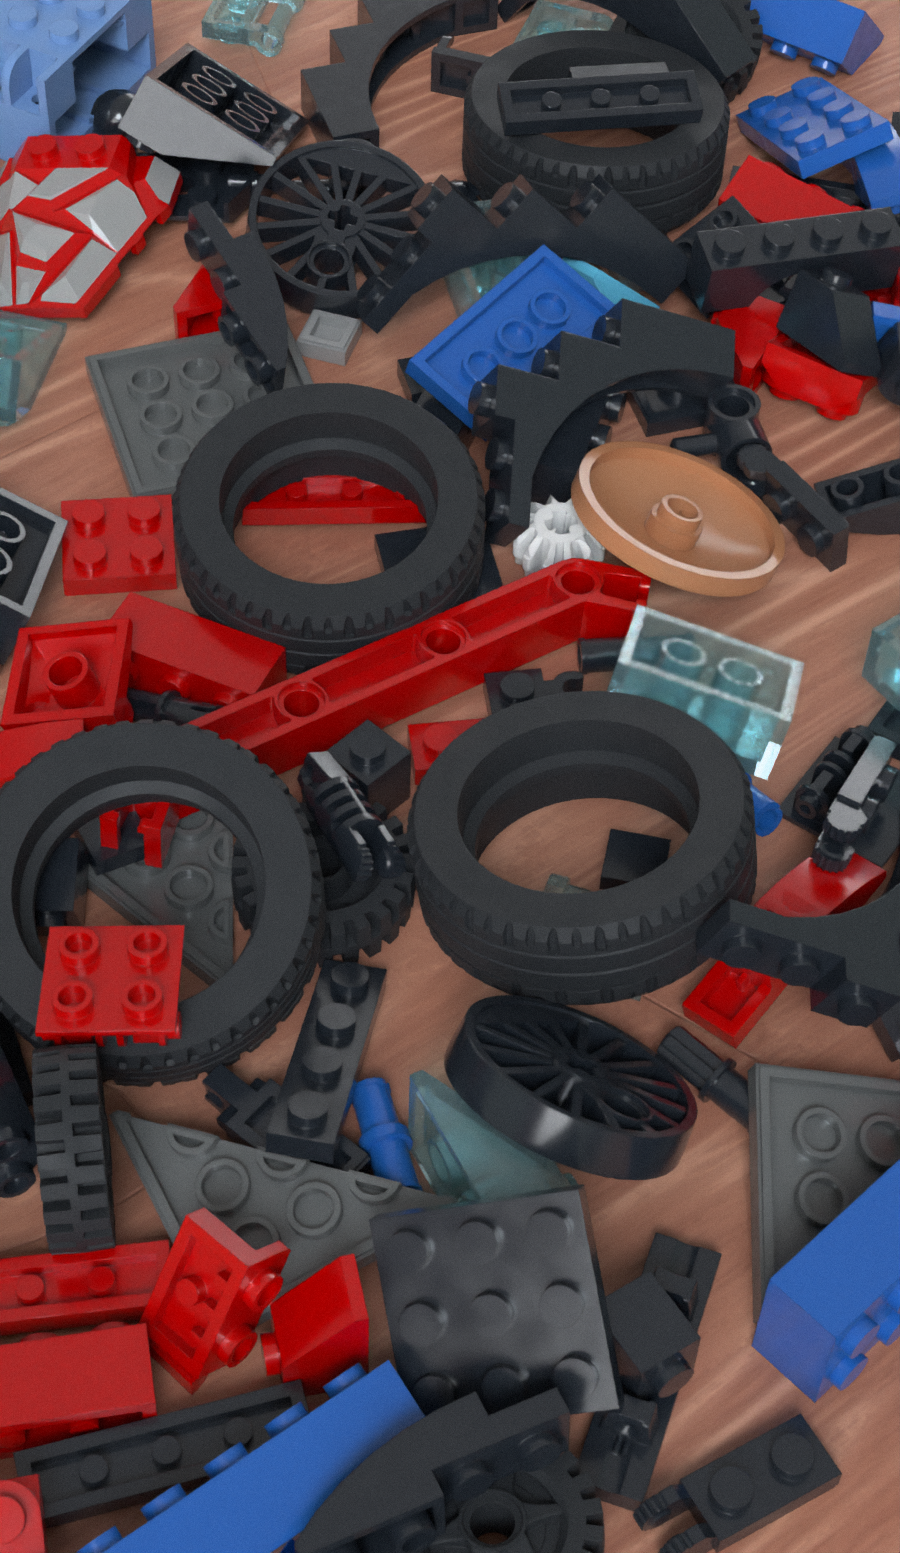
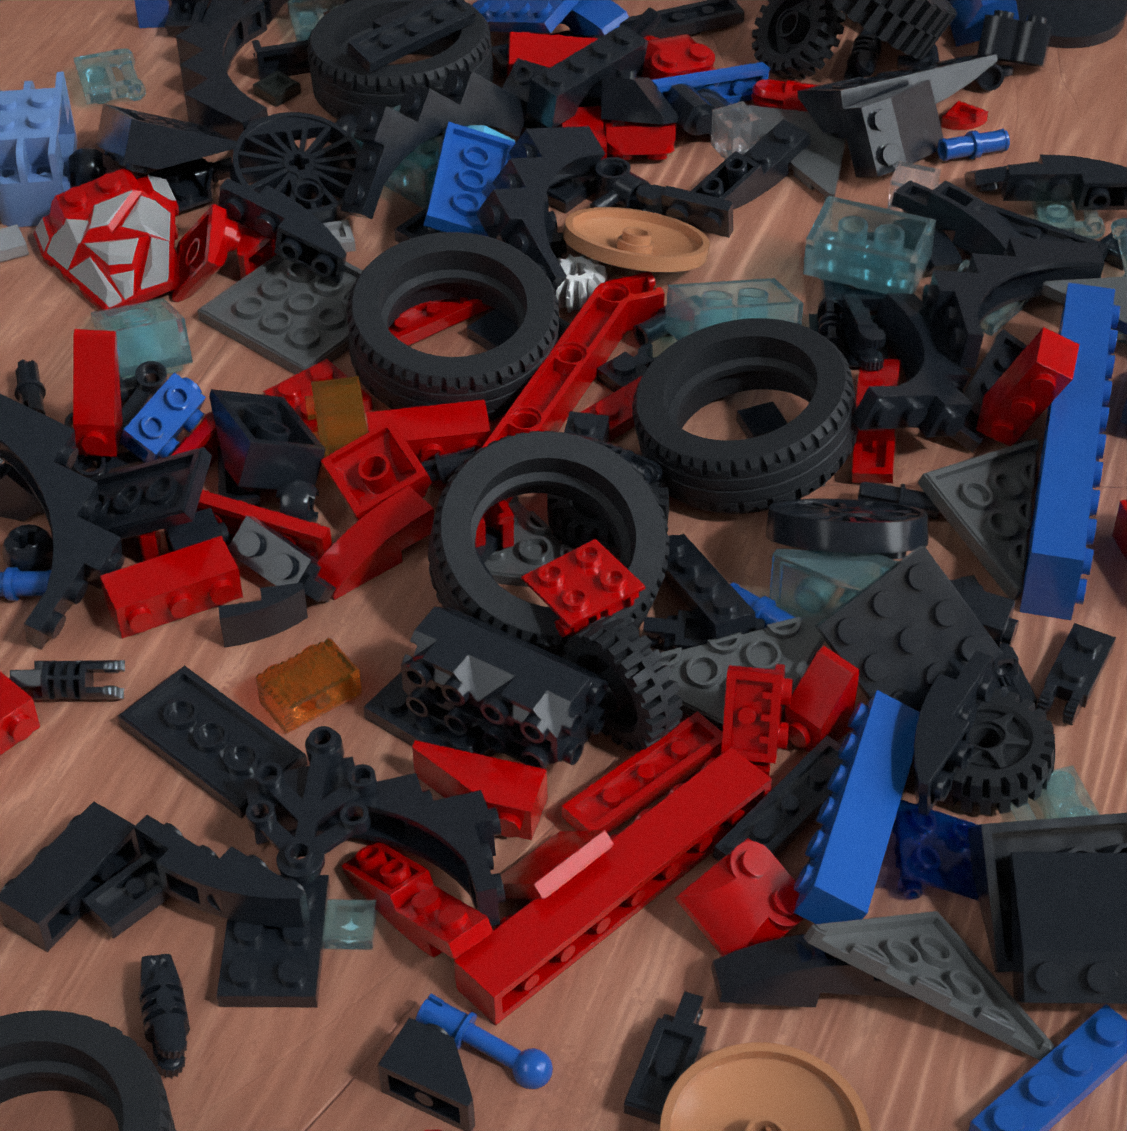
camera: 30 degrees left, 5 degrees down
none -> red slope [172,204,241,302]
none -> pearl dark grey tile [253,71,301,107]
none -> clear orange brick [305,376,368,468]

